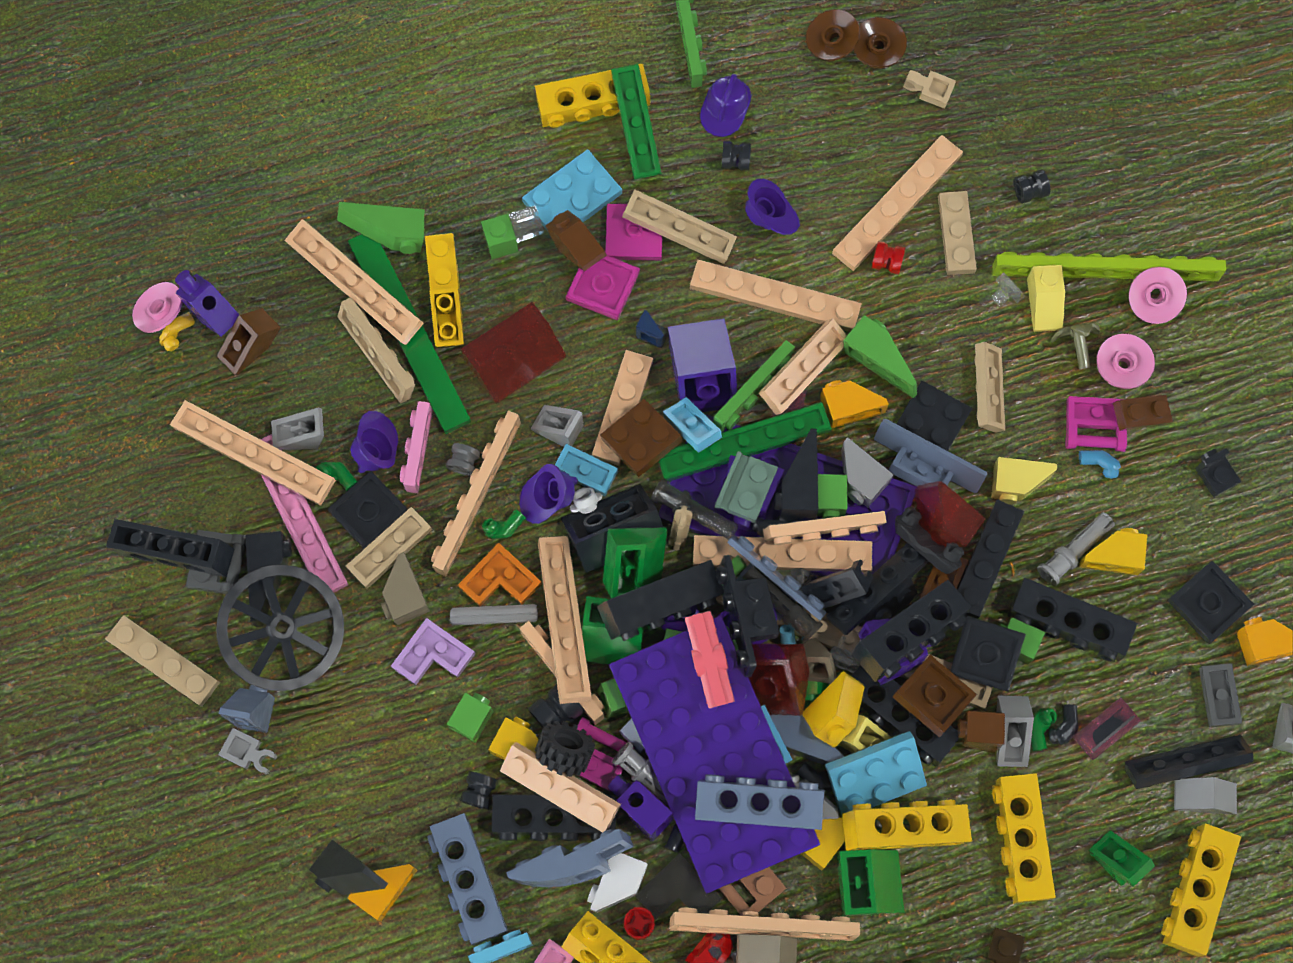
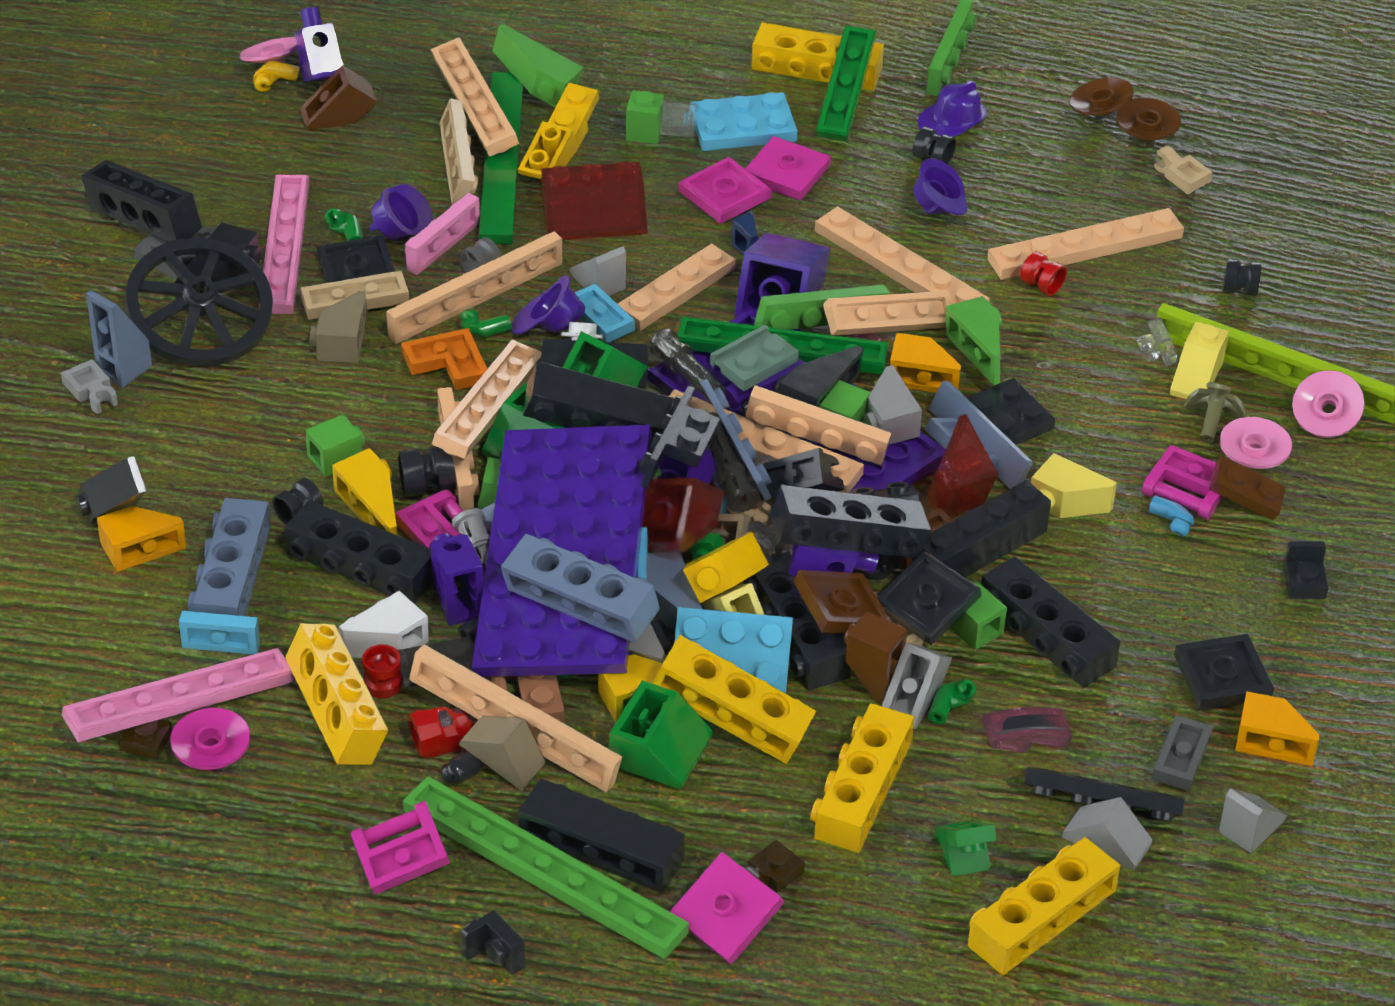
camera: 25 degrees right, 30 degrees down
tan plate [105,615,220,707] -> none
light nougat plate [170,400,336,506] -> none
light grey slope [271,407,324,450] -> none
lavender plate [391,618,475,685] -> none
light grey axle [450,604,538,625] -> none
light nougat plate [500,742,621,833] -> none
sand blue slope [506,829,634,888] -> none
black tyre [535,721,595,777] -> none
reddish brown slope [545,210,607,271] -> none
reddish brown plate [600,399,683,477] -> none
tan plate [622,189,737,264] -> none
medium azure plate [663,397,722,453] -> none
tan axle [668,506,693,550] -> none
coral piece [685,611,735,708] -> none
black piece [895,507,964,574] -> none
tan plate [938,191,977,275] -> none
tan plate [974,342,1005,433] -> none
light grey pin [1037,512,1115,586] -> none
black arm [1048,704,1079,745] -> none
yellow slope [1079,528,1147,576] -> none

